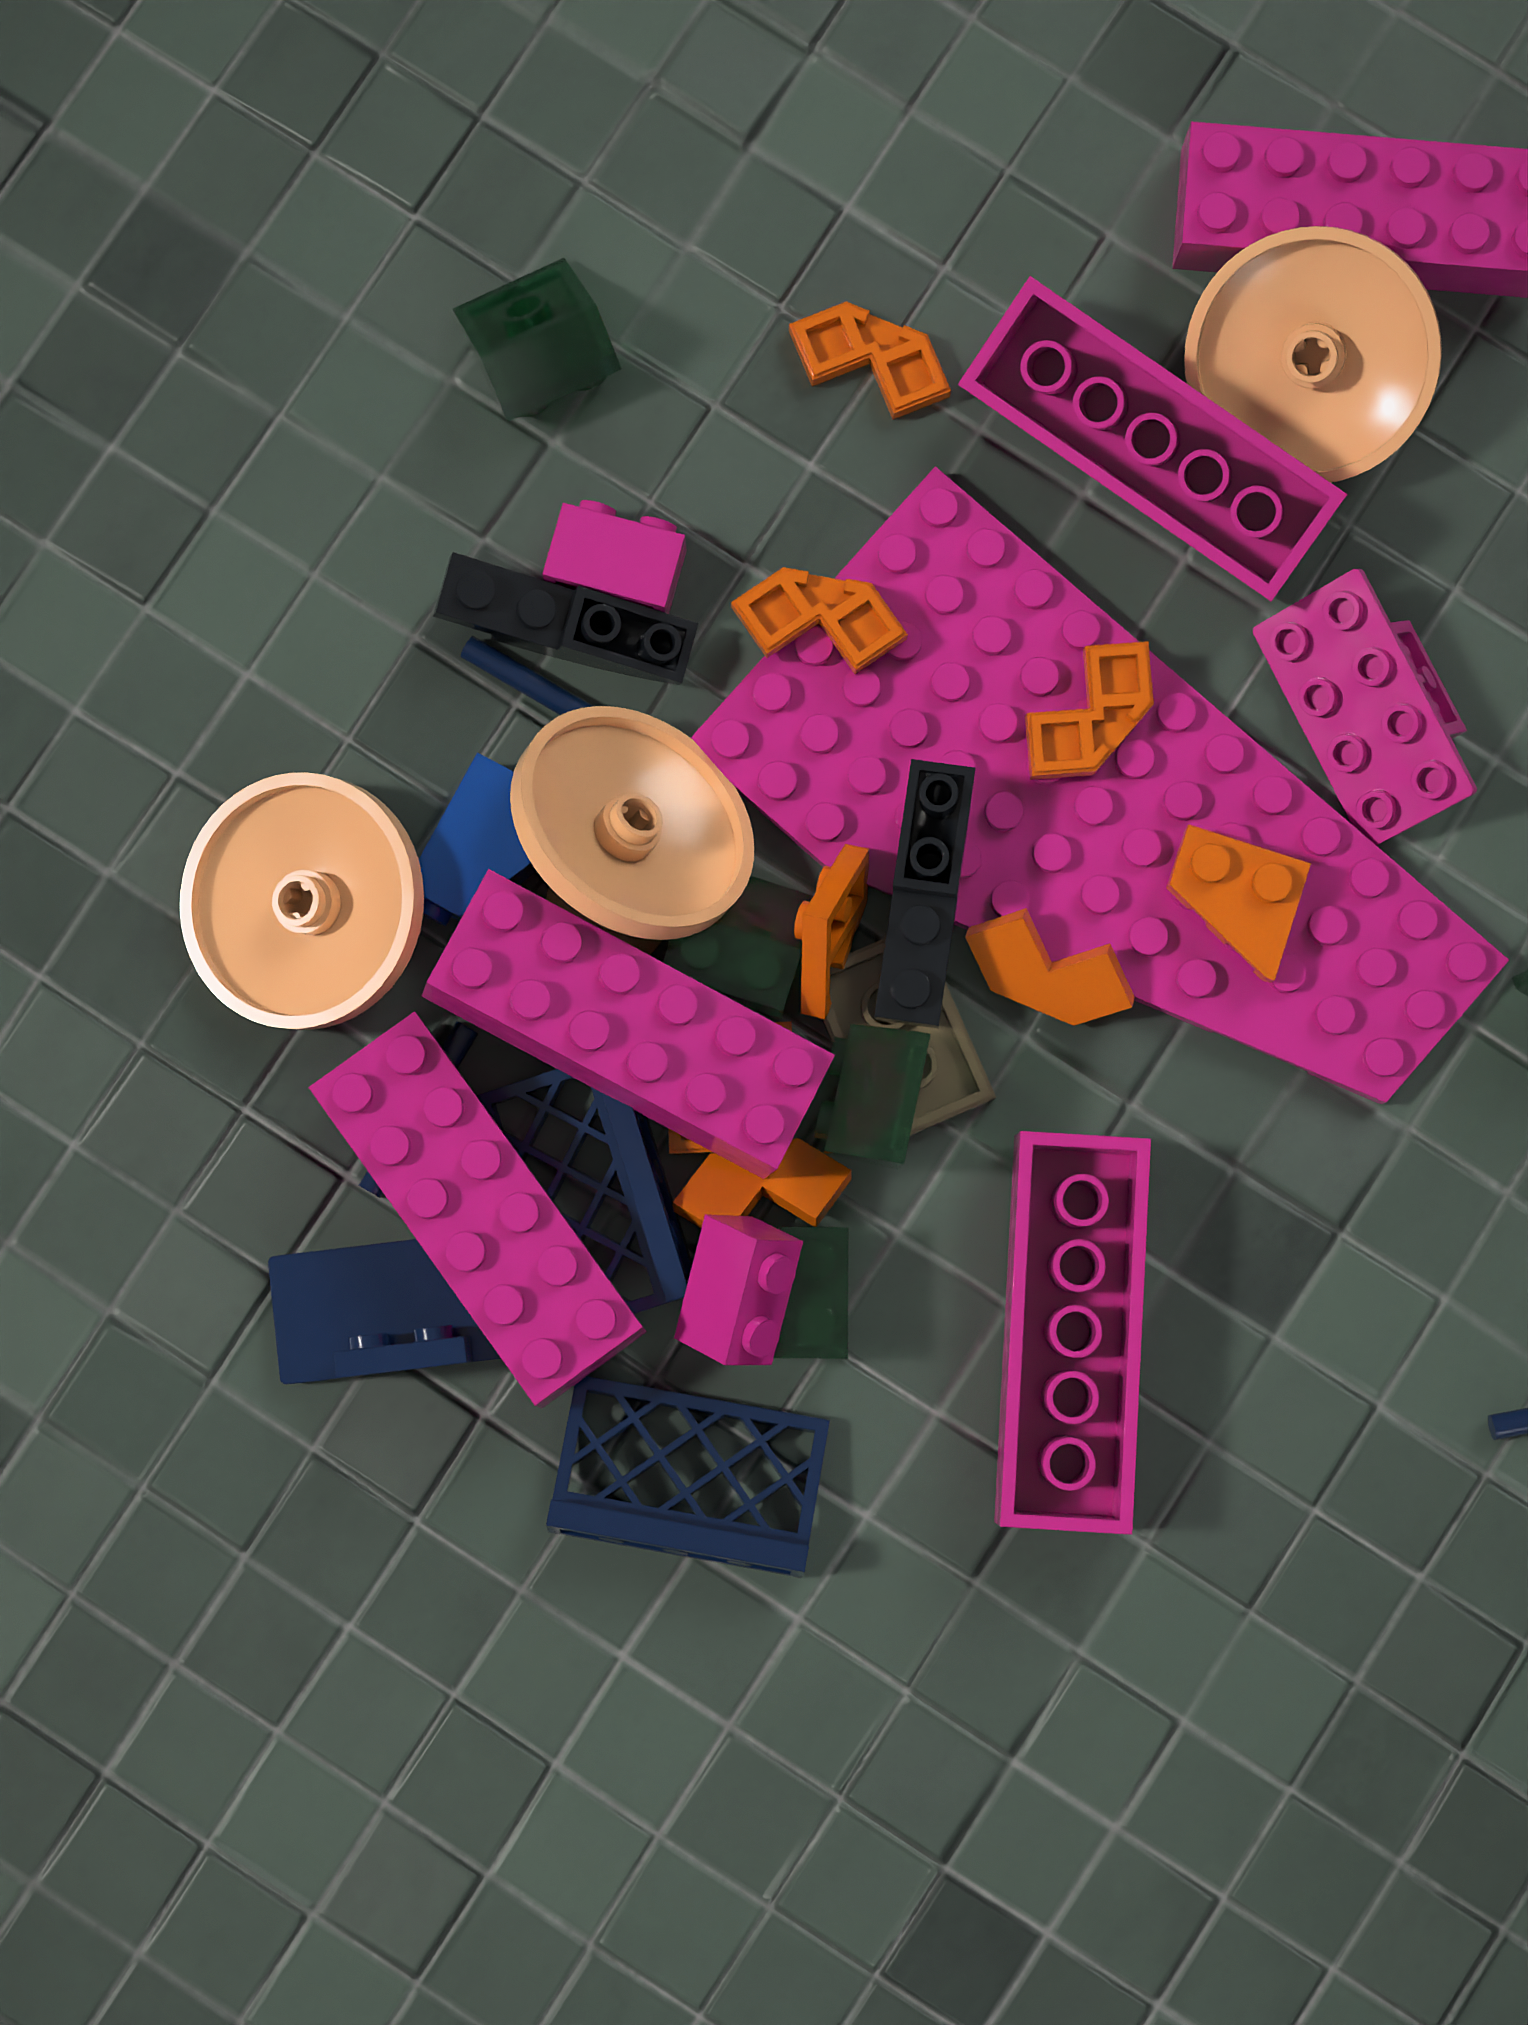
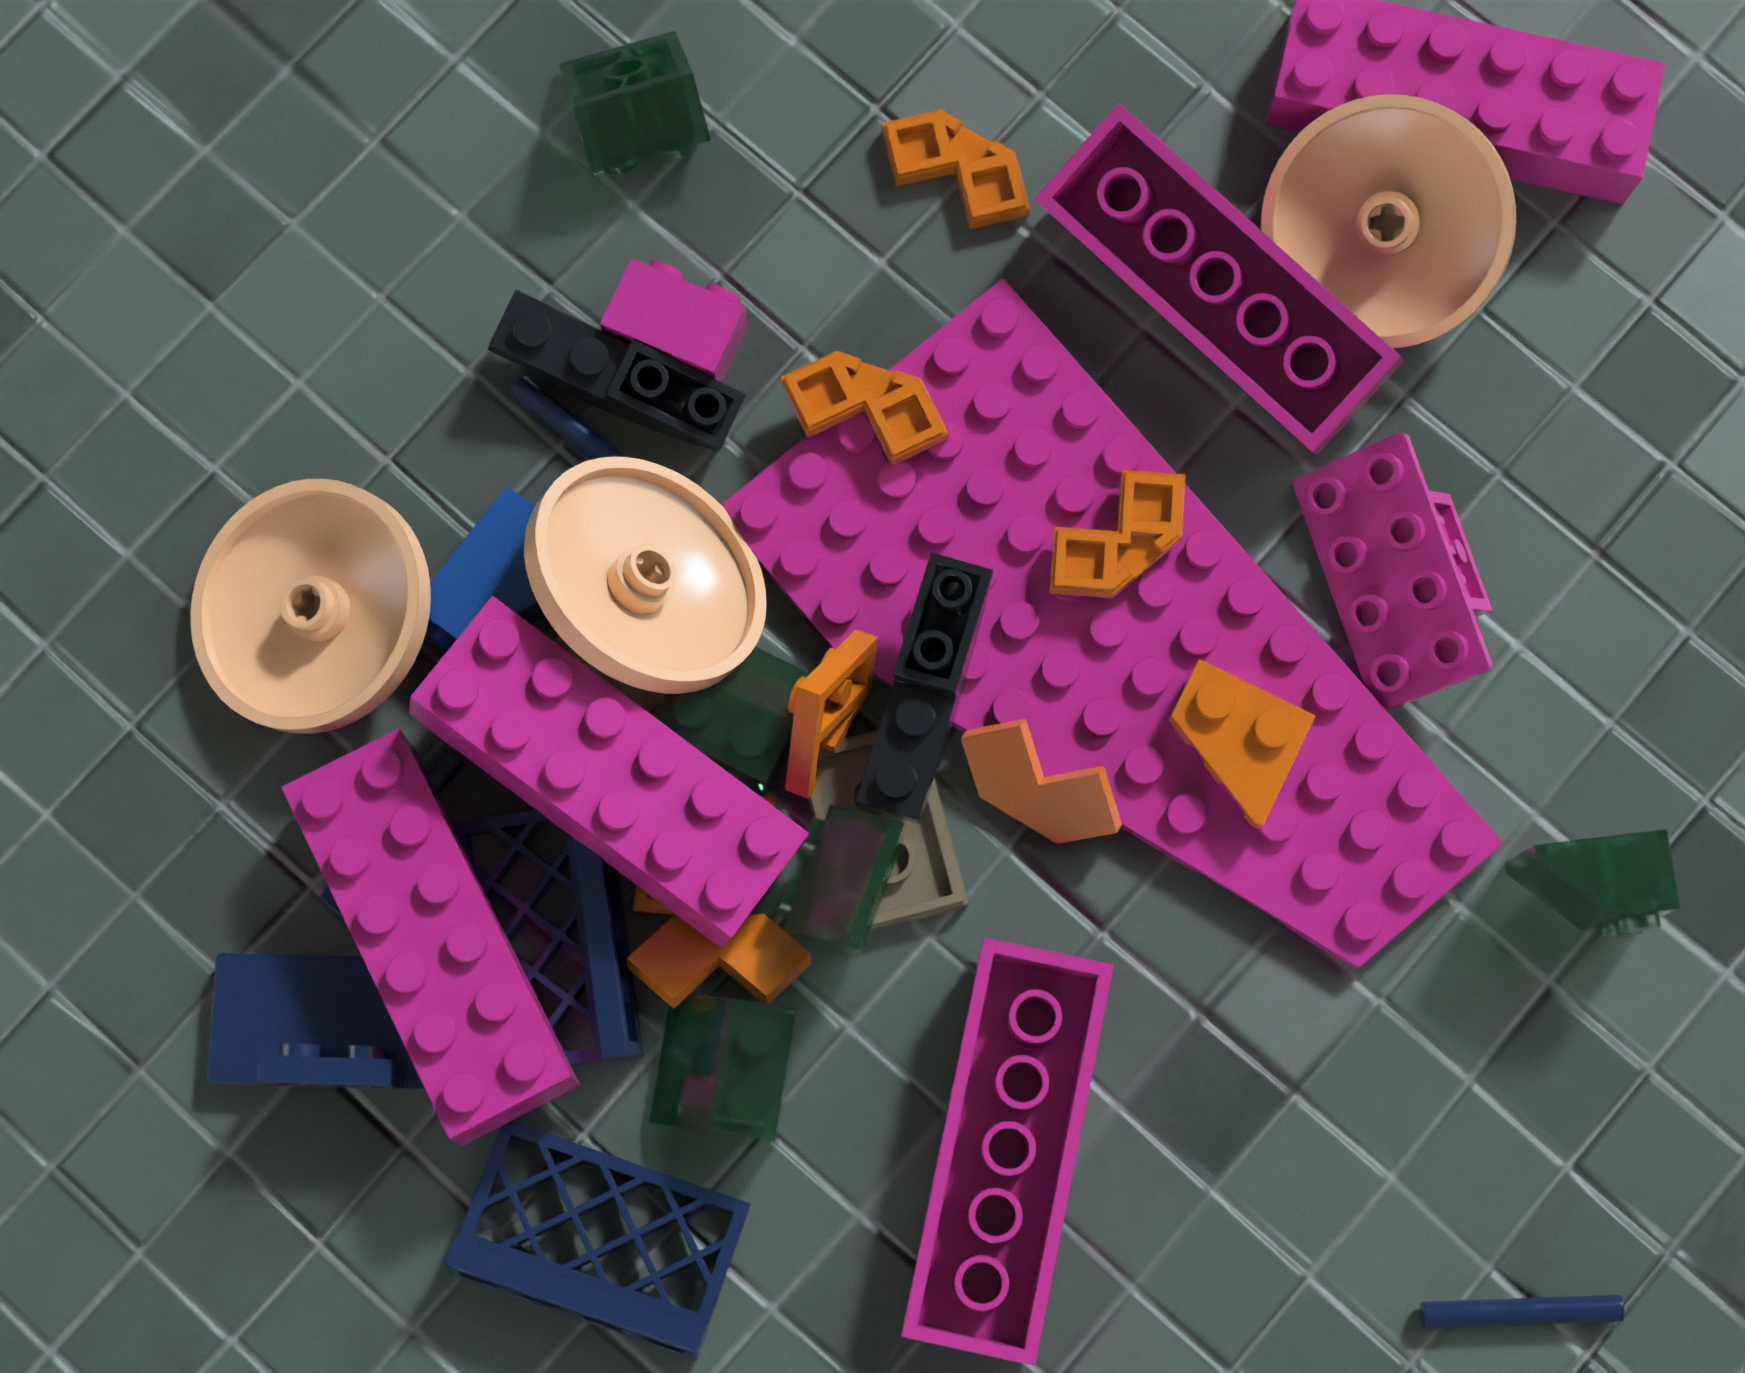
camera: 10 degrees right, 5 degrees down
dark pink brick [674,1214,804,1365] -> none

